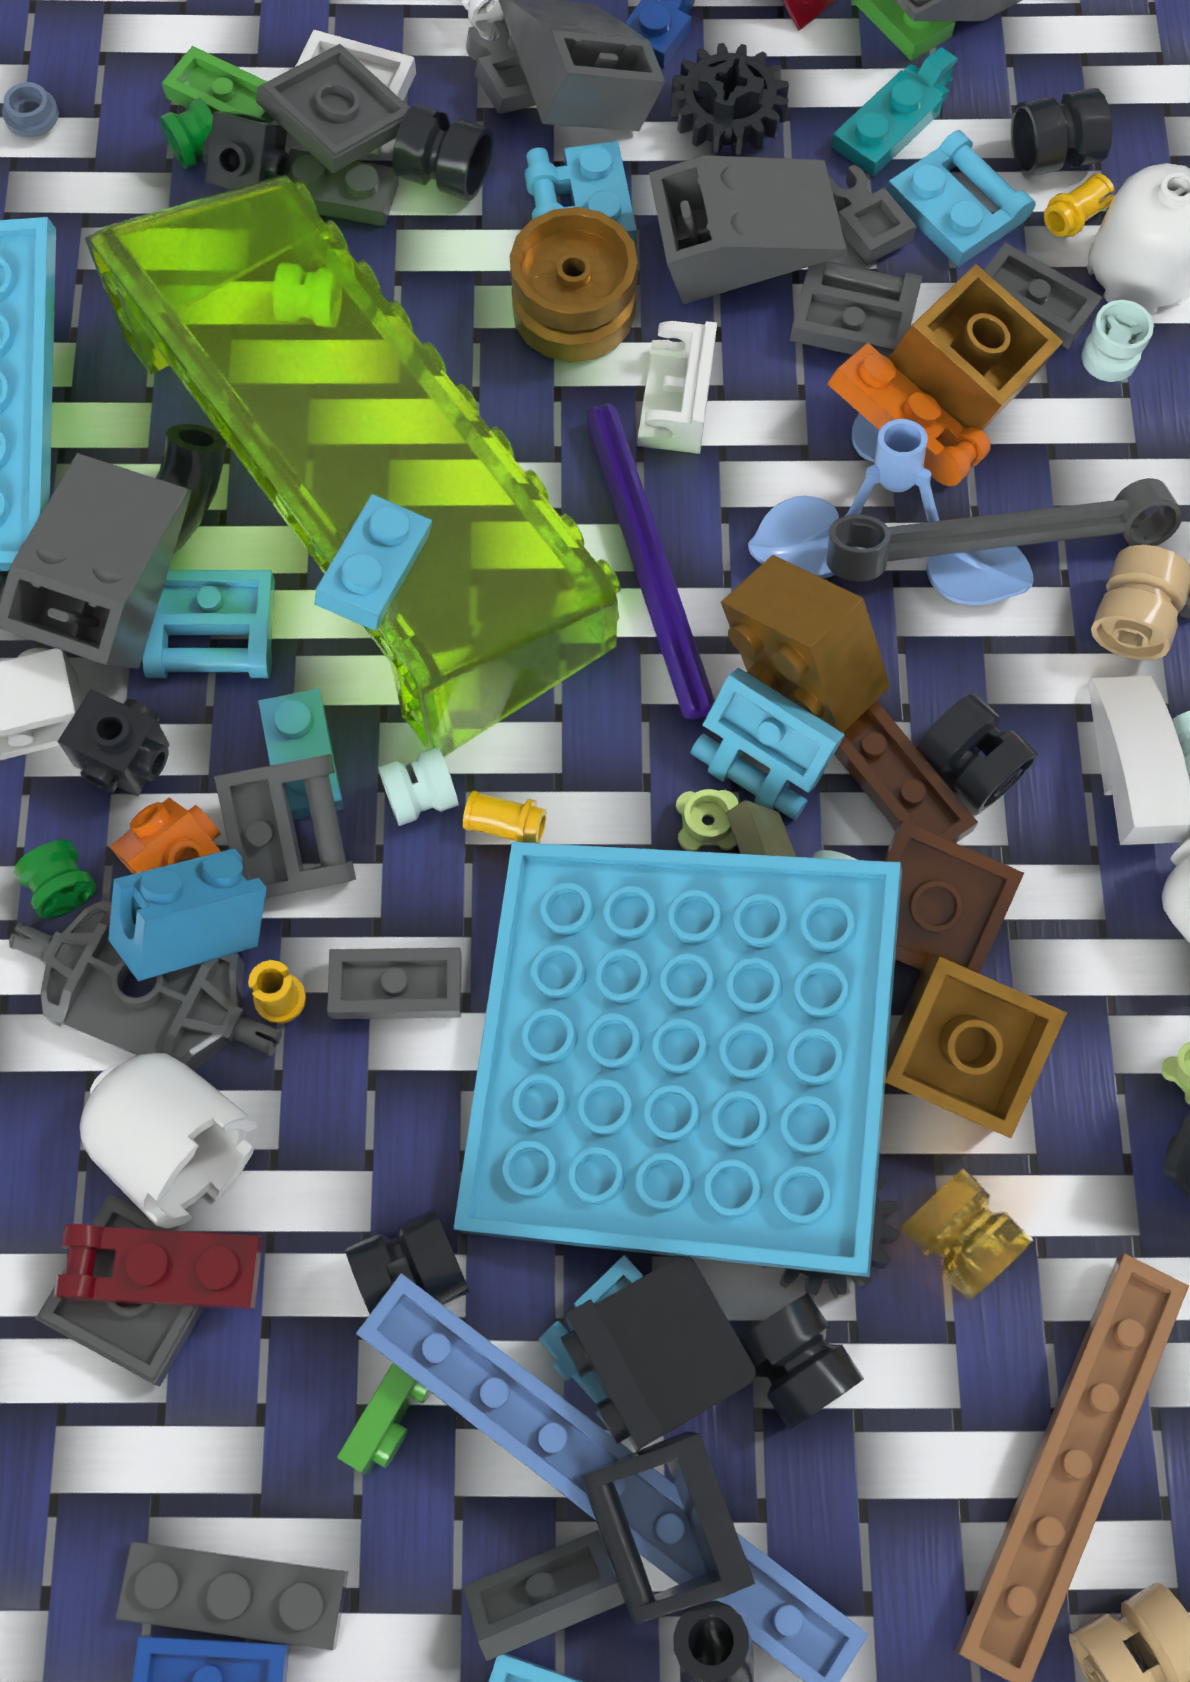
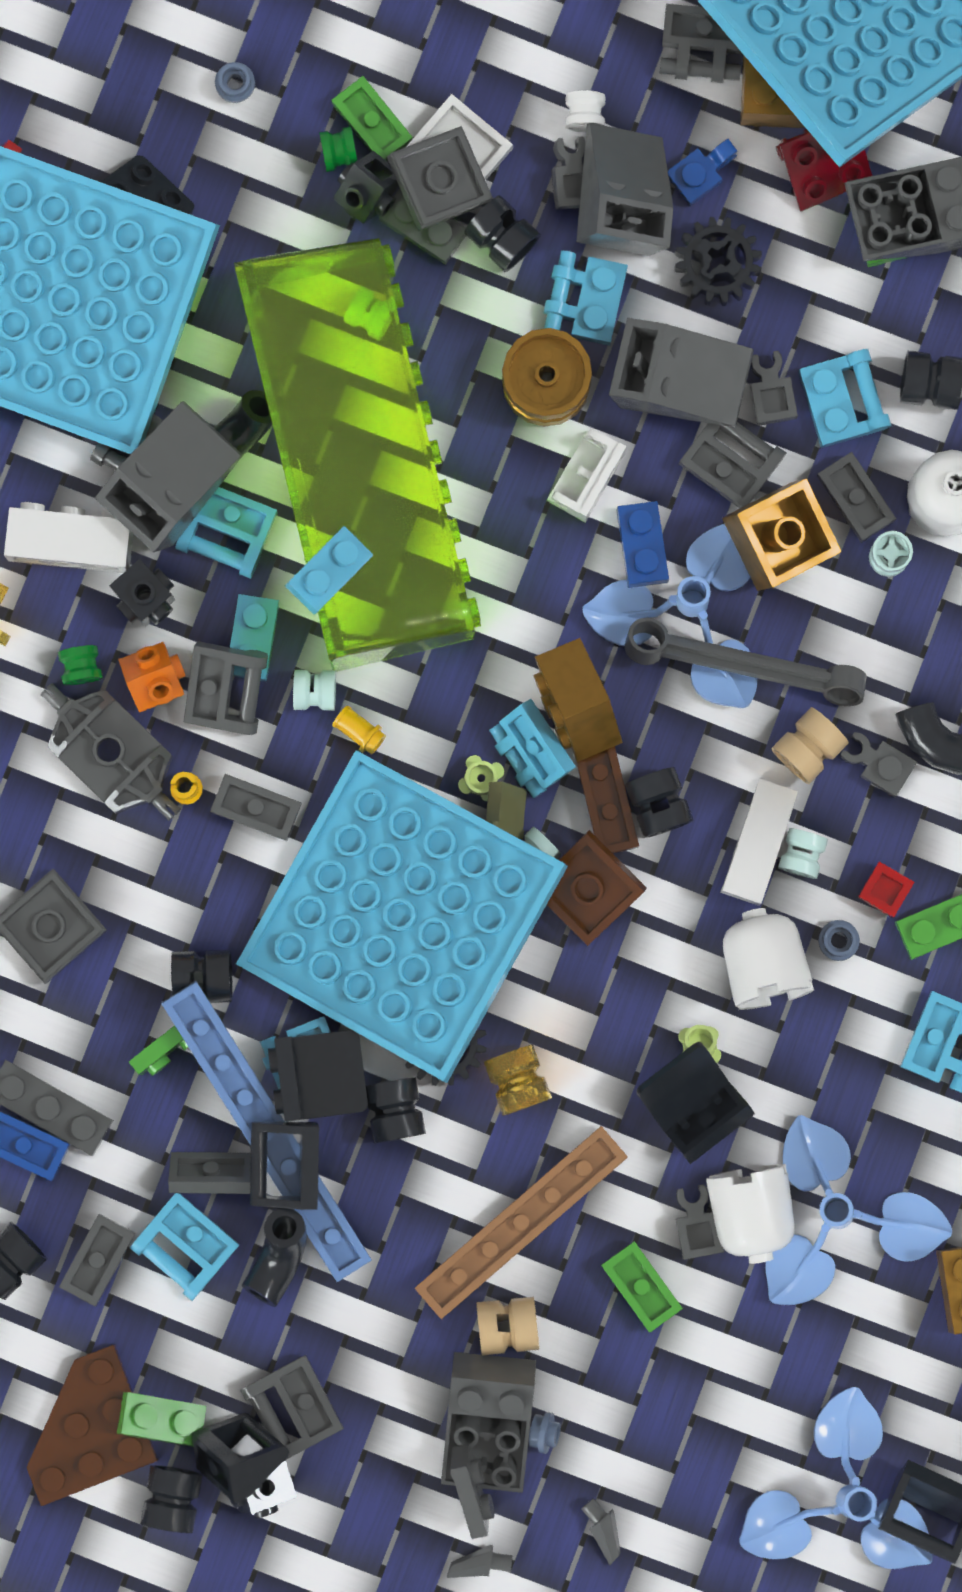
camera: 25 degrees right, 15 degrees up
dark red plate [54,1224,263,1310] -> none
white cylinder [79,1053,257,1229] -> none
dark azure brick [108,848,267,981] -> none
dark purple axle [586,404,715,720] -> none
orange plate [827,343,991,487] -> none
teal hinge [831,47,958,176] -> none
pearl gold brick [885,954,1067,1139] -> none
yellow pin [1044,173,1115,237] -> none
none -> blue plate [616,501,669,588]

